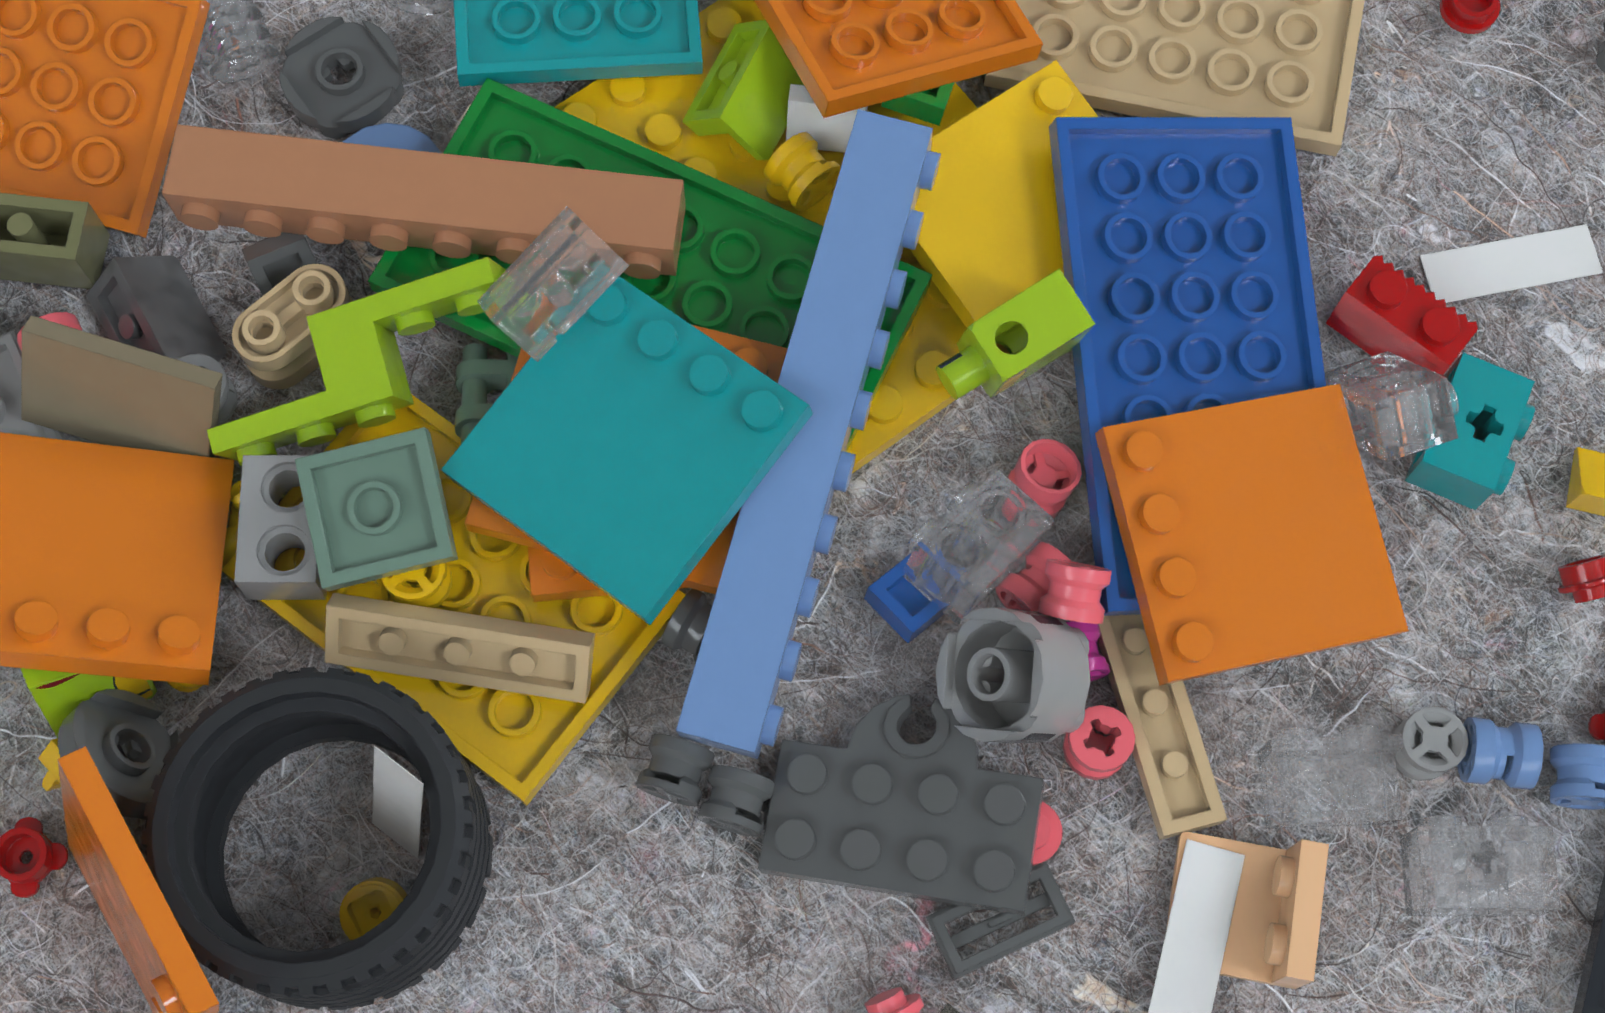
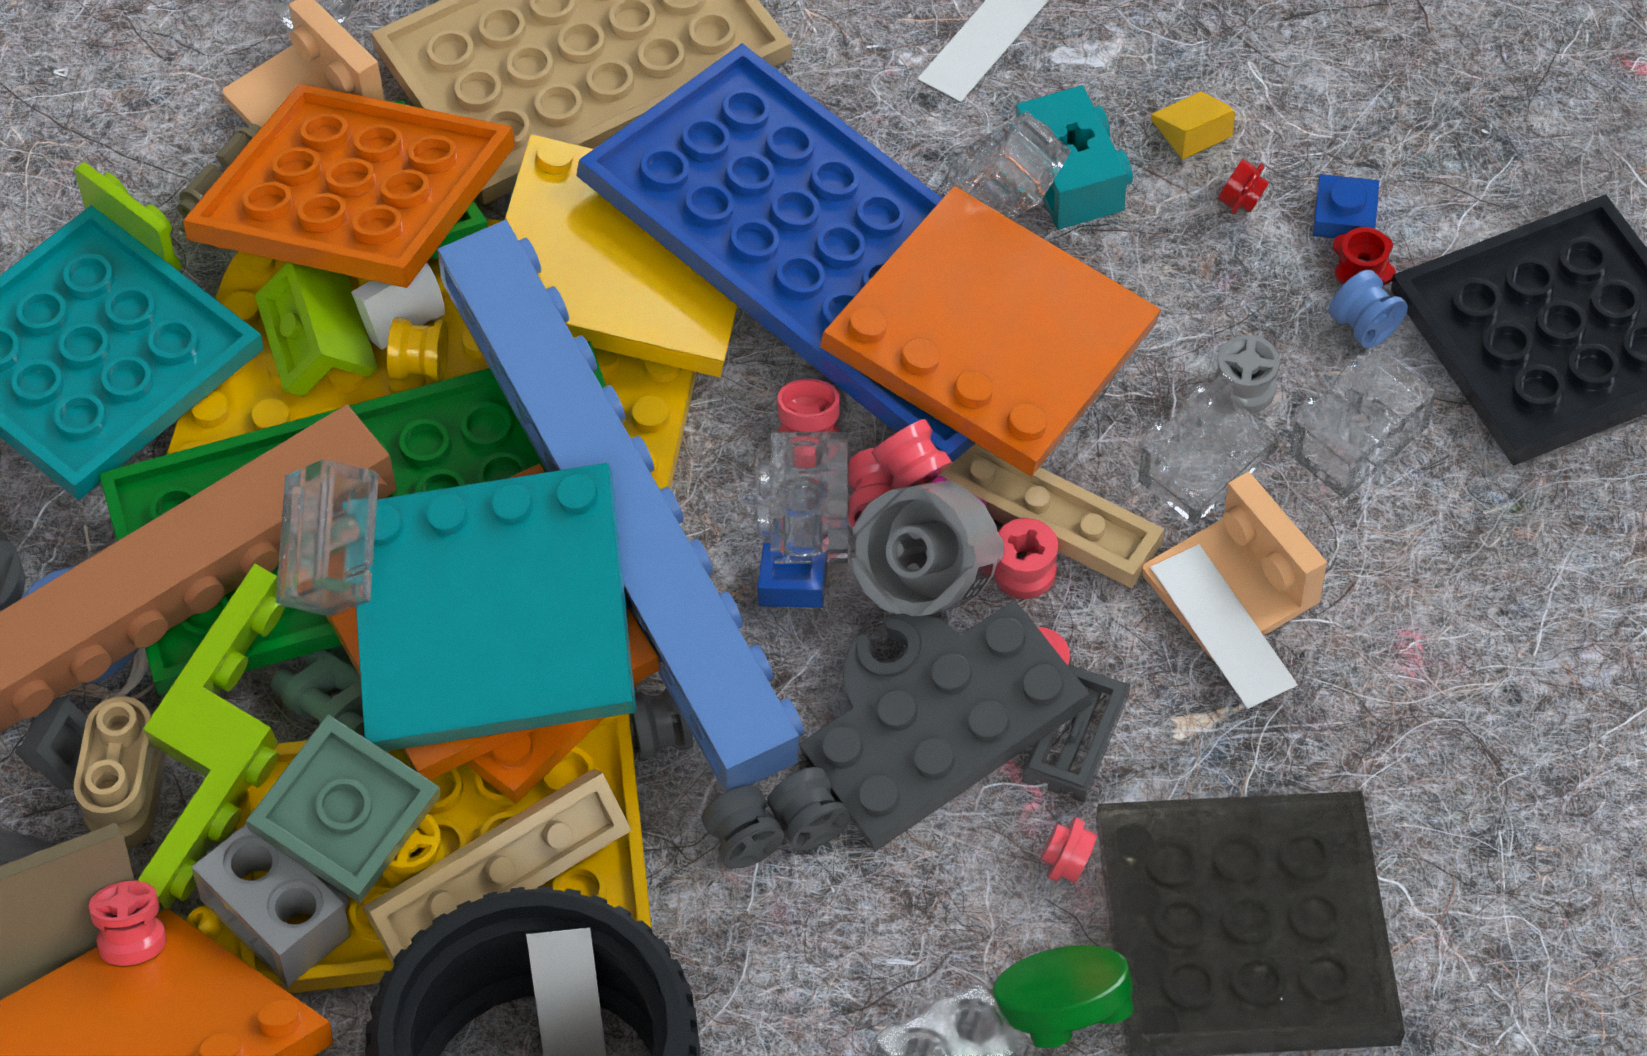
camera: 40 degrees left, 15 degrees down
lime torso [936,268,1095,400] -> none
red brick [1326,255,1478,395] -> none
medium blue wheel [1458,717,1543,790] -> none
none -> coral wheel [88,881,167,966]

